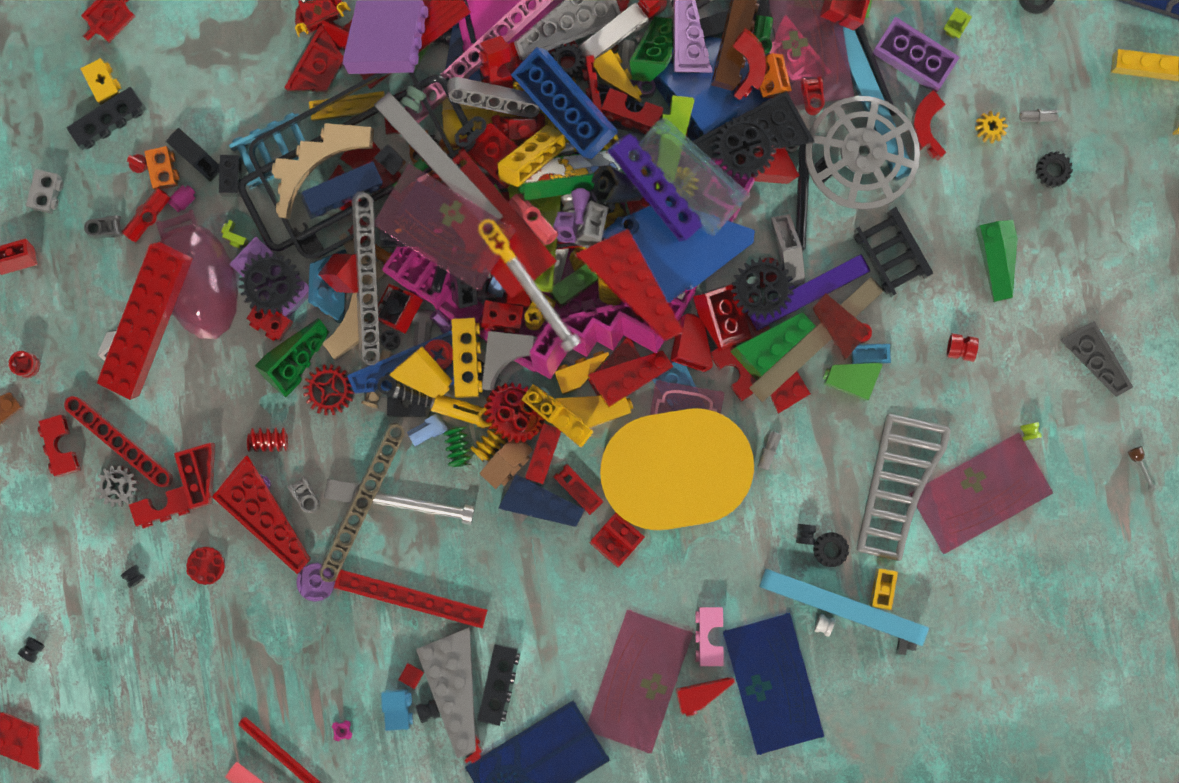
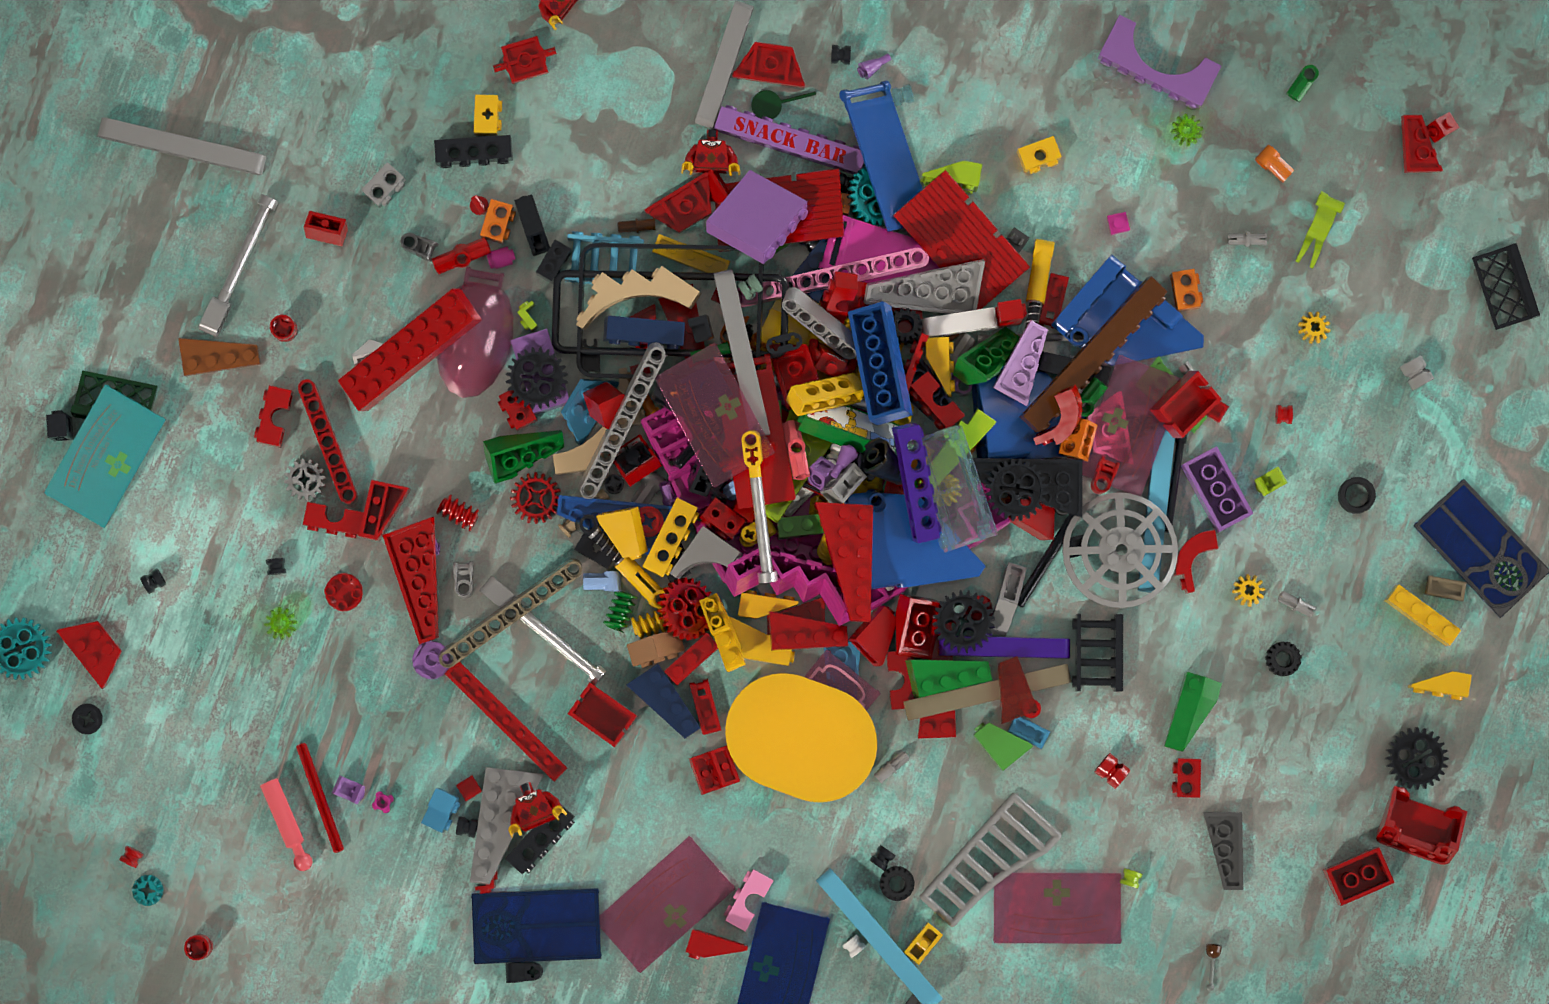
camera: 25 degrees right, 0 degrees up
none -> clear neon green gear [264,607,298,640]
none -> medium lavender bracket [332,775,365,804]
none -> red torso [508,782,567,838]
none -> red piece [567,682,637,748]
none -> reddish brown axle [617,218,656,233]
none -> red brick [1172,758,1201,798]
none -> dark tan tile [1425,575,1467,601]

